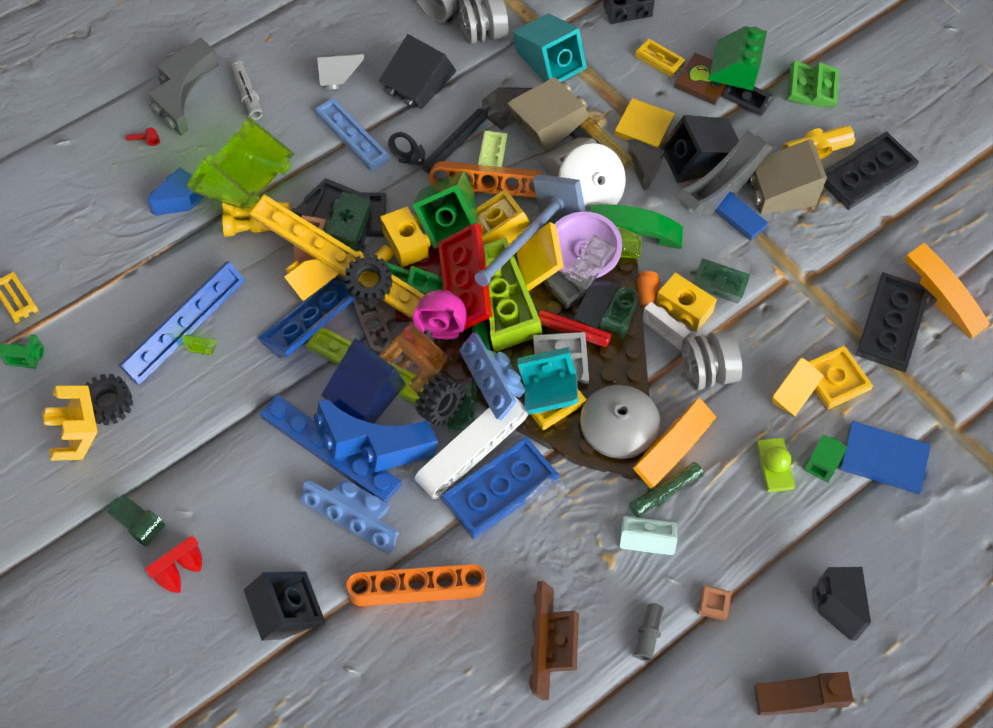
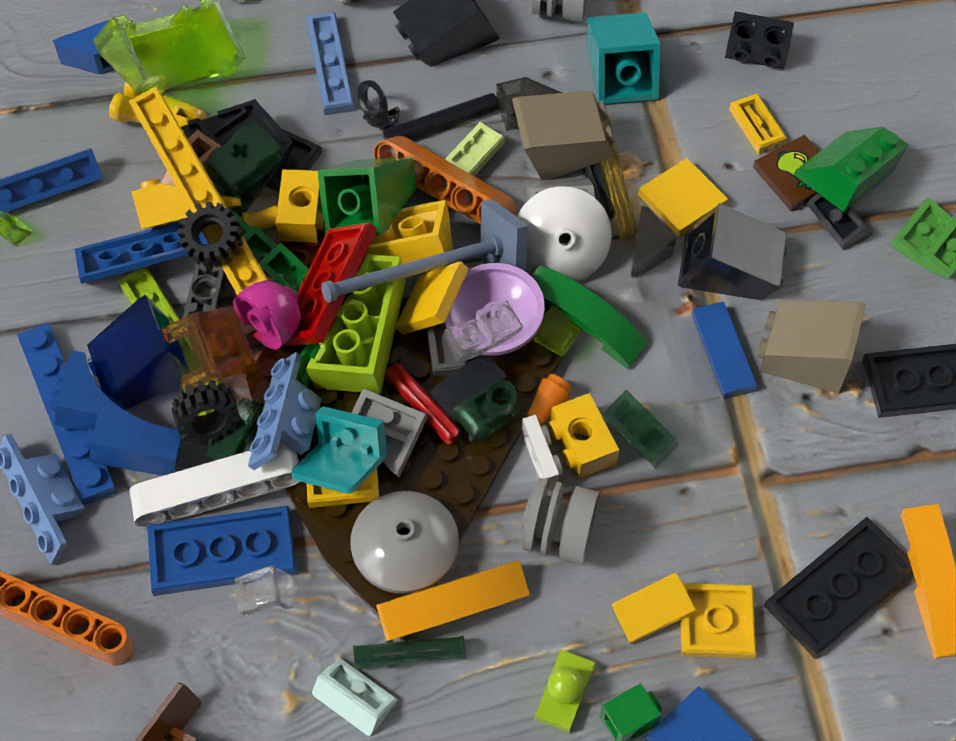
camera: 30 degrees right, 0 degrees up
dark grey arch [677,130,773,215] -> none
yellow piece [782,125,855,160] -> none

